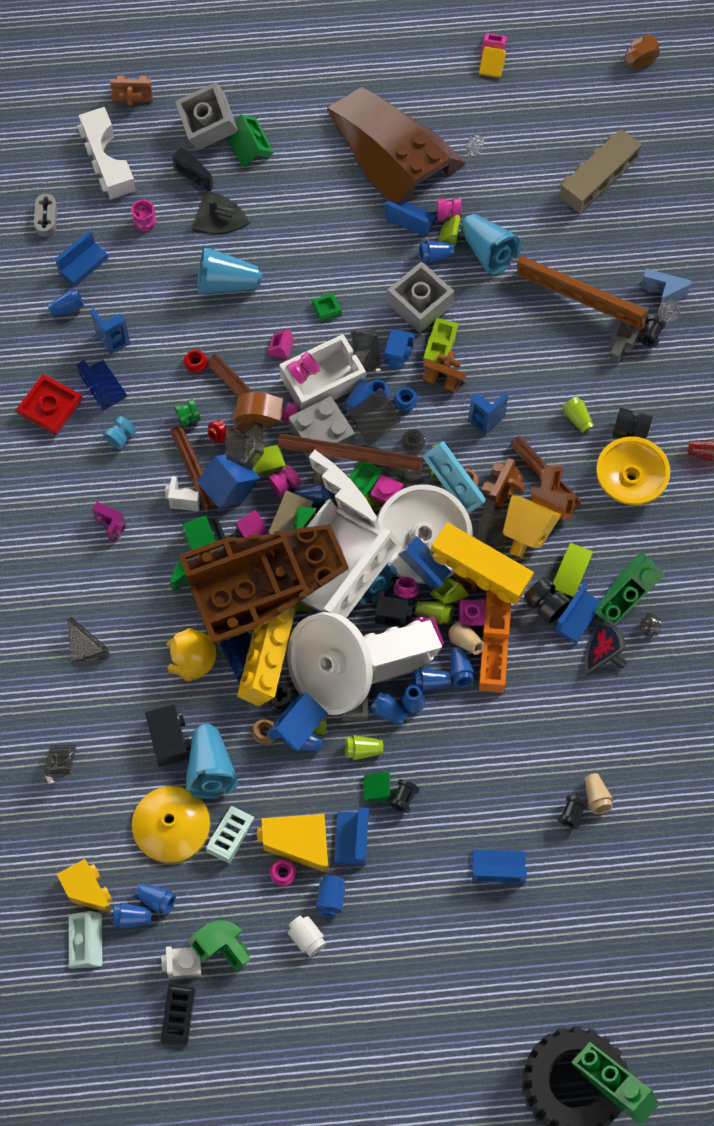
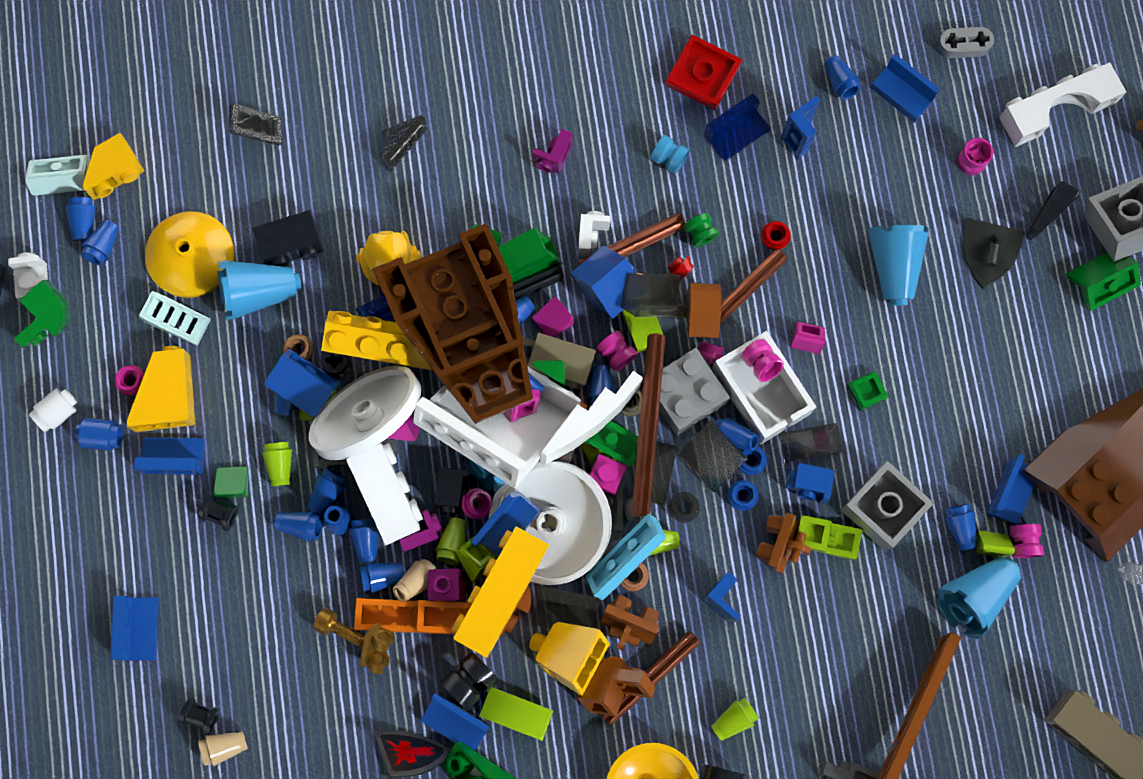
camera: 85 degrees right, 10 degrees up
none -> blue cone [274,511,323,542]
none -> pearl gold bar [313,608,394,674]

